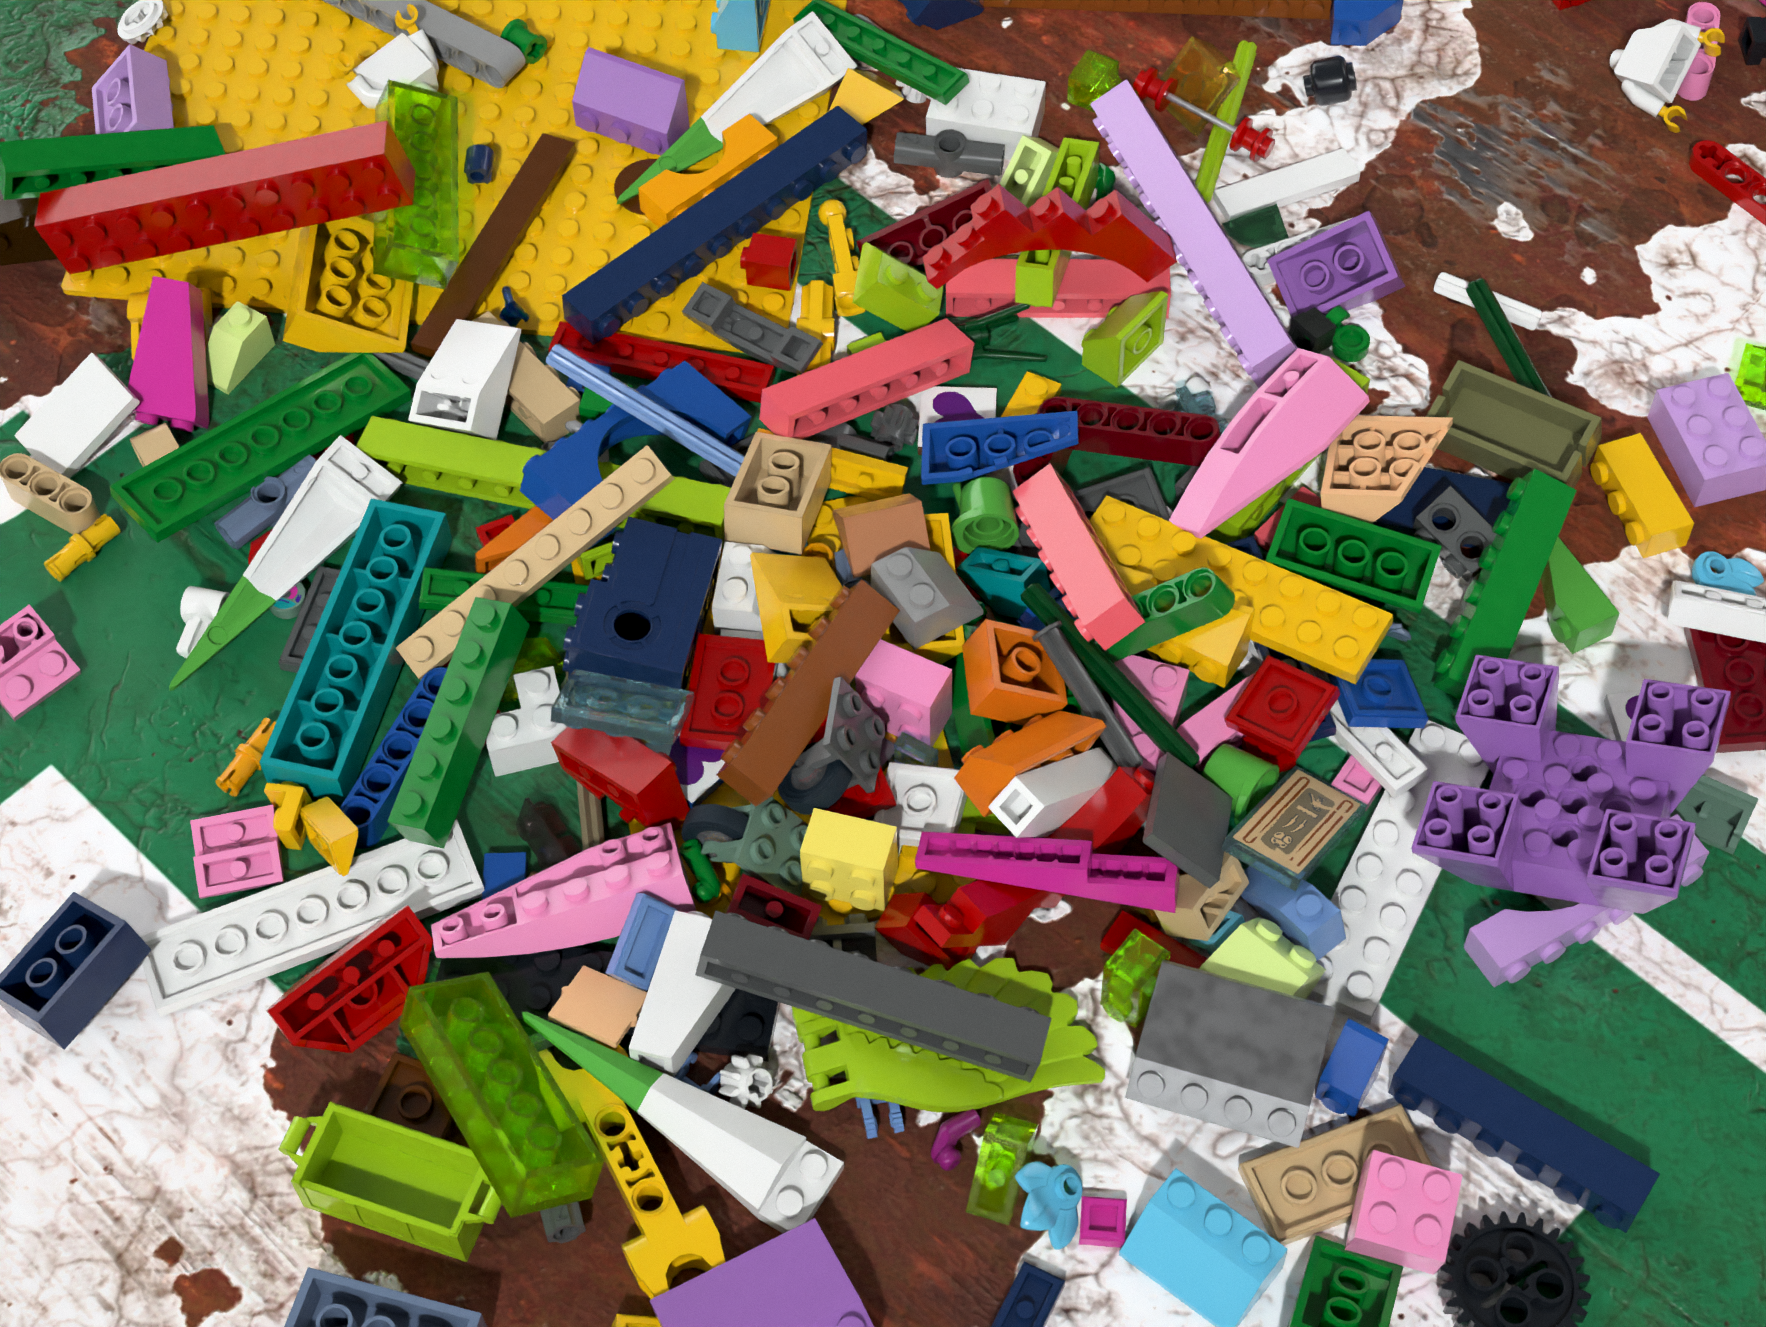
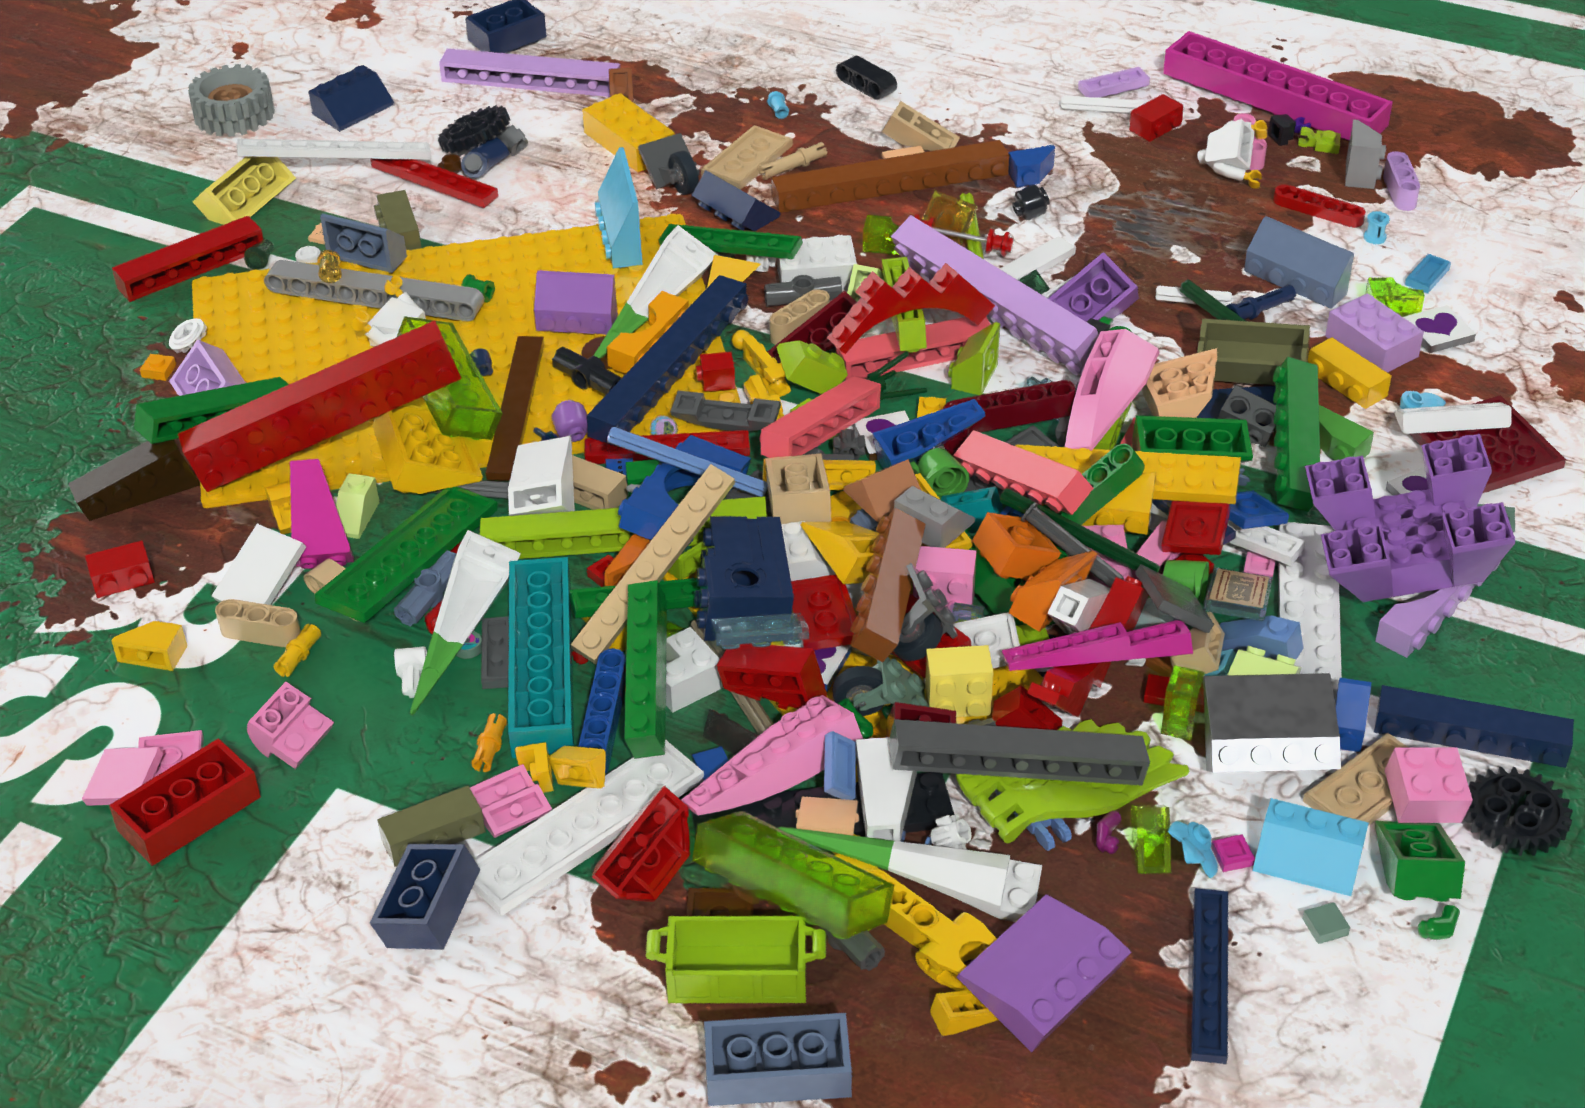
camera: 20 degrees left, 15 degrees down
none -> light orange plate [140,354,176,381]
none -> olive brick [377,785,485,867]
none -> medium lavender head [551,400,588,442]
none -> black piece [552,346,622,395]
none -> clear light blue tile [650,415,678,435]
none -> tan beam [769,289,830,345]
none -> dark blue pin [1226,285,1296,320]
none -> sand blue slope [1244,216,1354,309]

